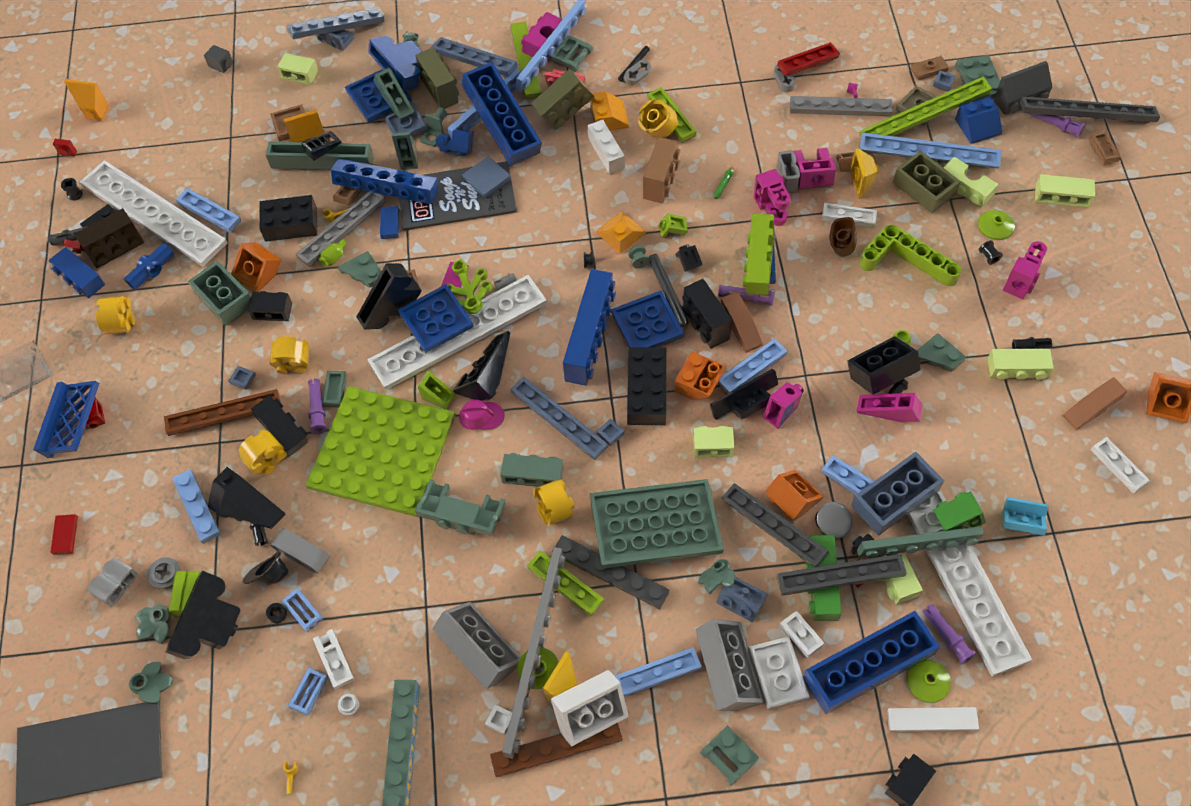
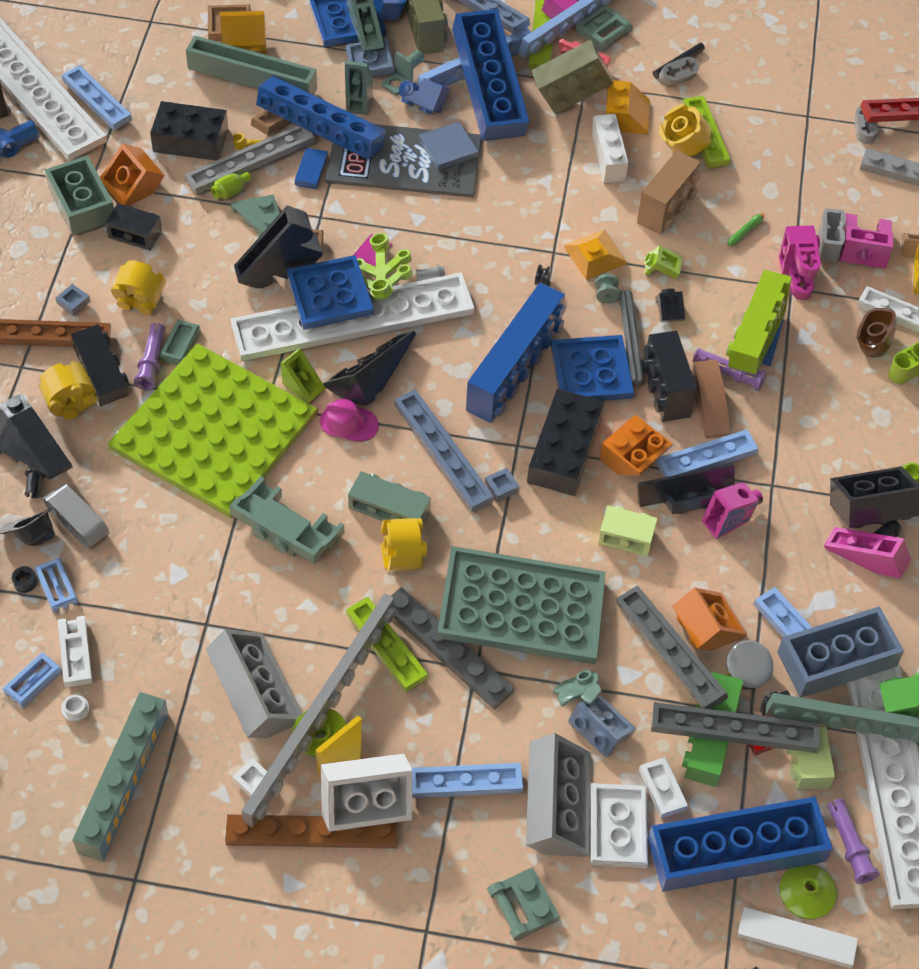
camera: 10 degrees right, 5 degrees down
black slope [301,131,342,161] -> none

